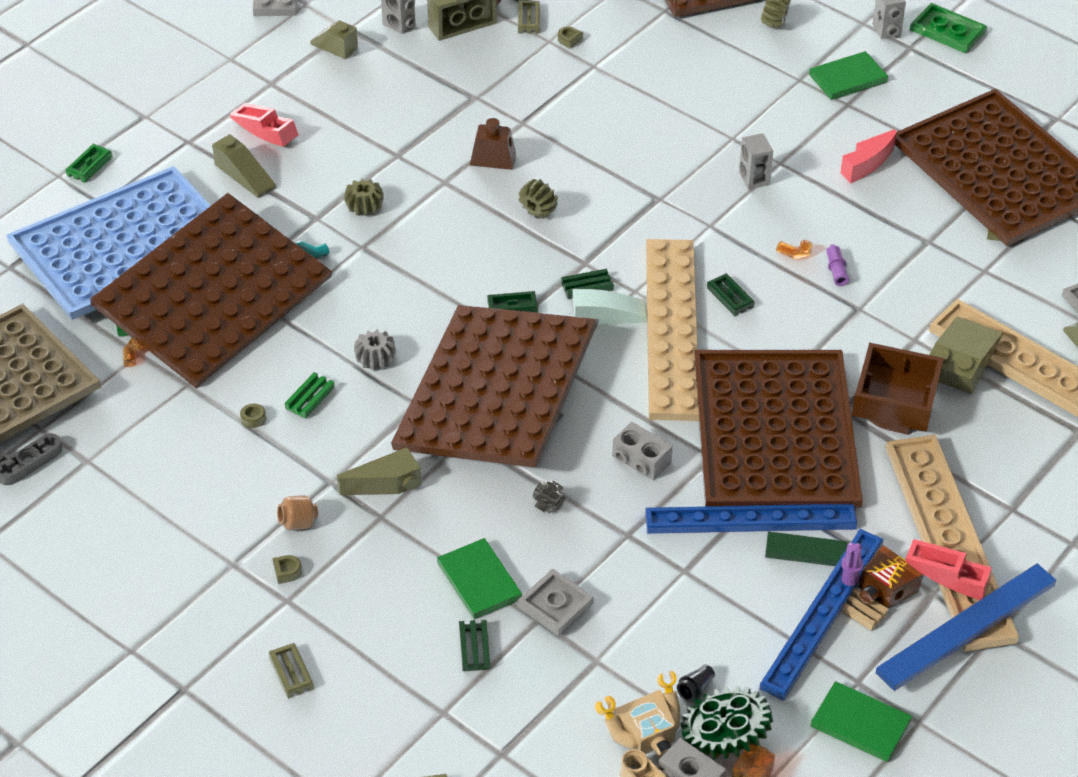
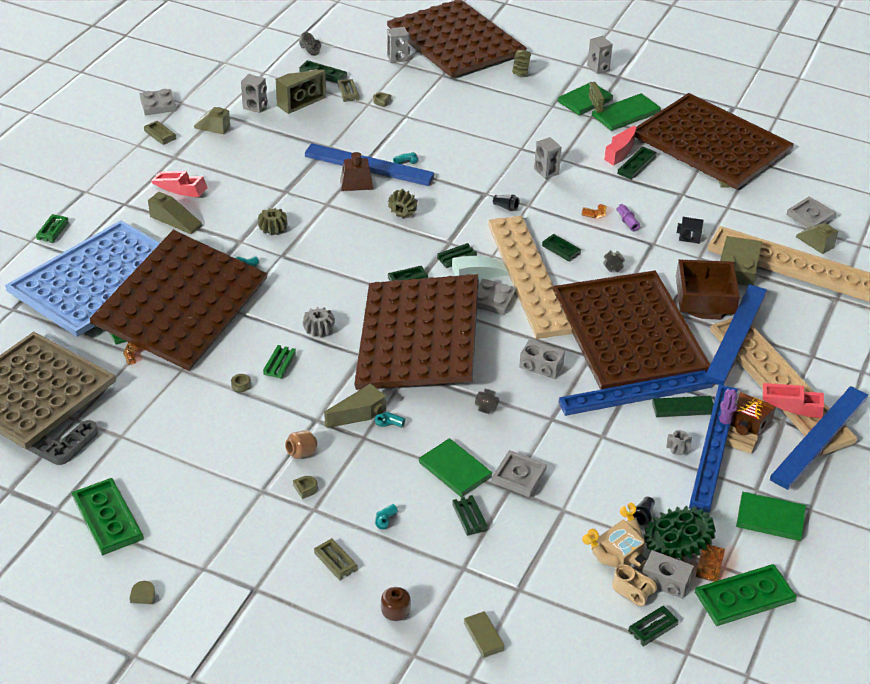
camera: 15 degrees left, 5 degrees down
green tile [909,3,987,54] -> none
none -> green tile [71,478,144,556]
none -> olive tile [129,581,155,604]
none -> olive tile [144,121,176,145]
none -> blue tile [305,143,434,186]
none -> teal arm [375,412,405,428]
none -> teal arm [375,504,398,530]
none -> reddish brown head [381,587,411,621]
none -> teal arm [393,152,419,164]
none -> light grey plate [477,278,517,315]
none -> black cone [493,194,519,211]
none -> olive tile [589,82,604,113]
none -> green tile [592,93,661,131]
none -> clear smoke gear [603,250,625,273]
none -> dark green tile [617,146,657,180]
none -> light grey gear [666,430,692,455]
none -> black brick [676,217,704,244]
none -> blue tile [704,284,767,385]

